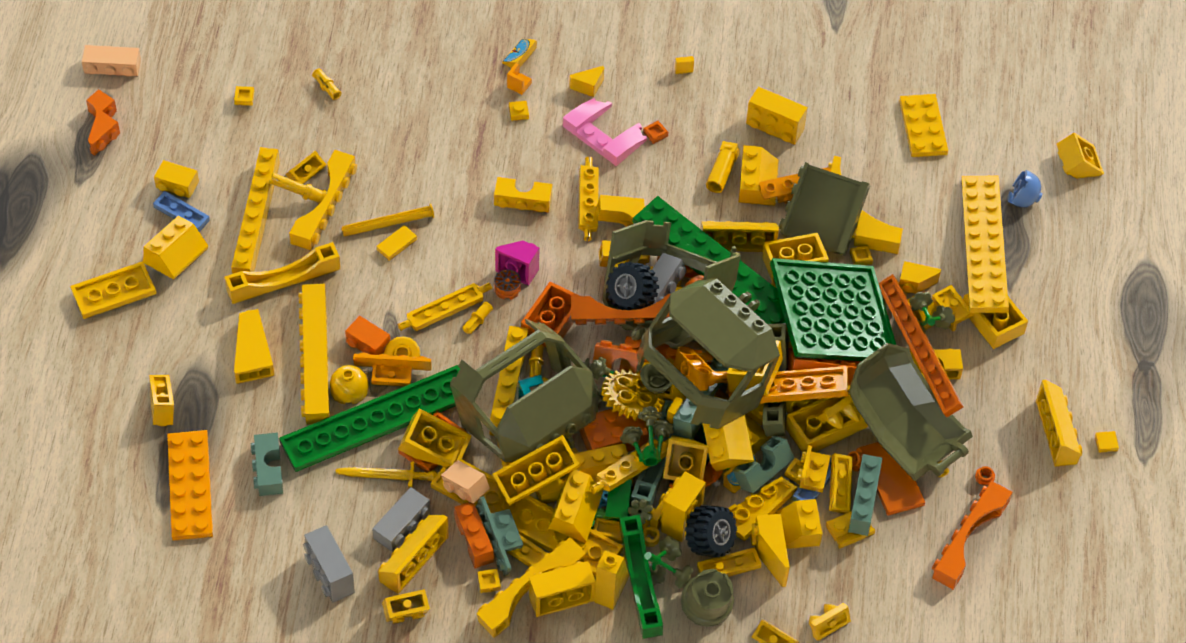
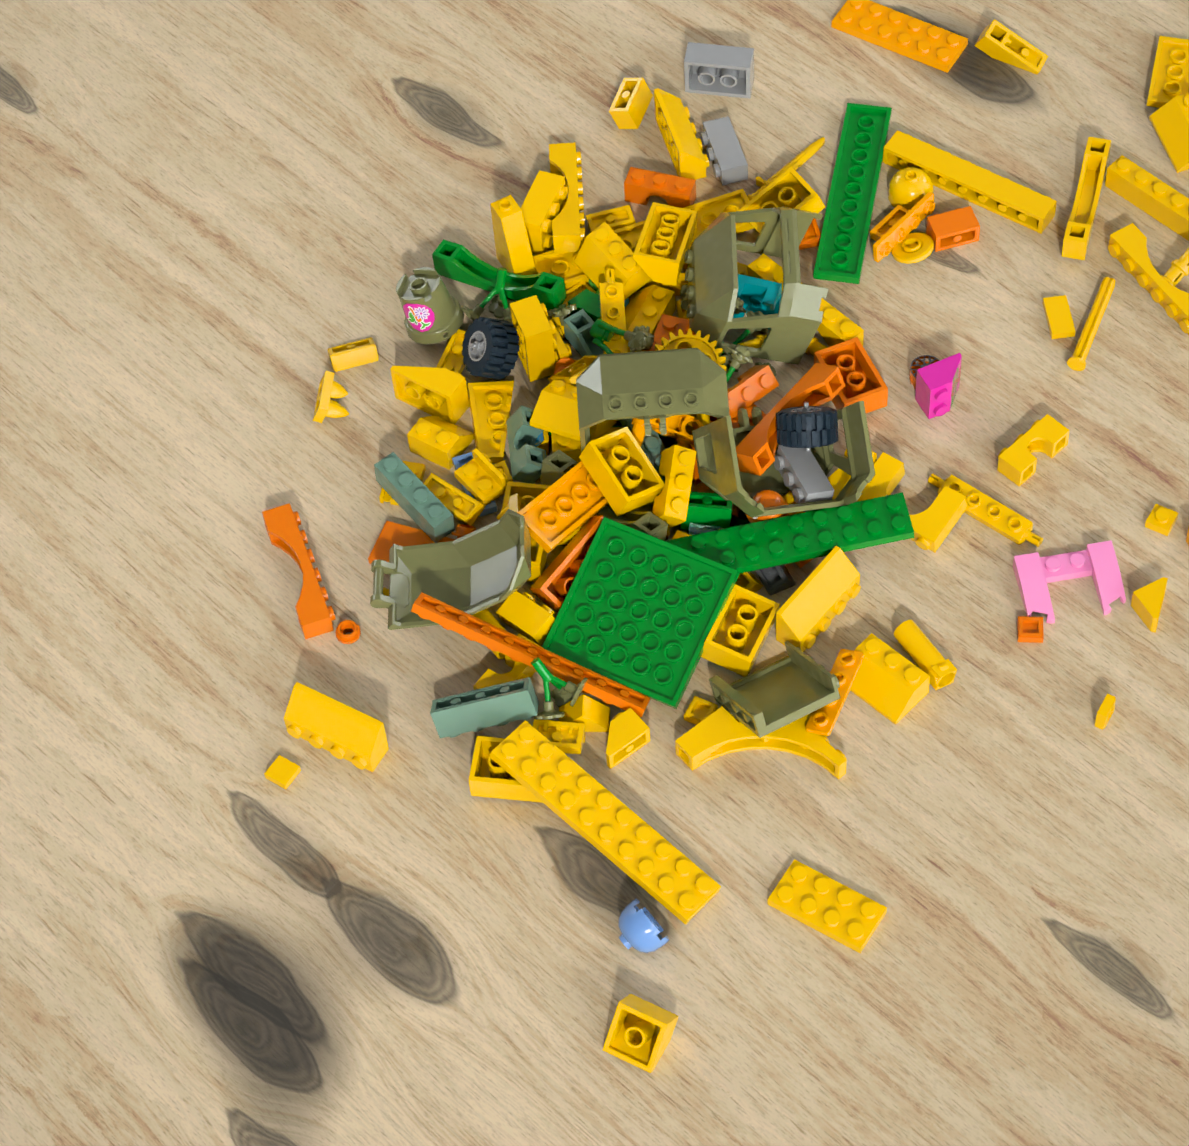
camera: 135 degrees right, 0 degrees up
yellow slope [234,309,275,384] -> none
sand green arch [251,432,283,496] -> none
yellow plate [397,282,492,331] -> none
light nougat brick [441,460,490,503] -> none
yellow axle [462,301,493,334] -> none
sand green bracket [476,496,523,576] -> none
yellow plate [477,569,501,593] -> none
yellow brick [746,86,808,145] -> none
none -> sand green brick [430,677,539,738]

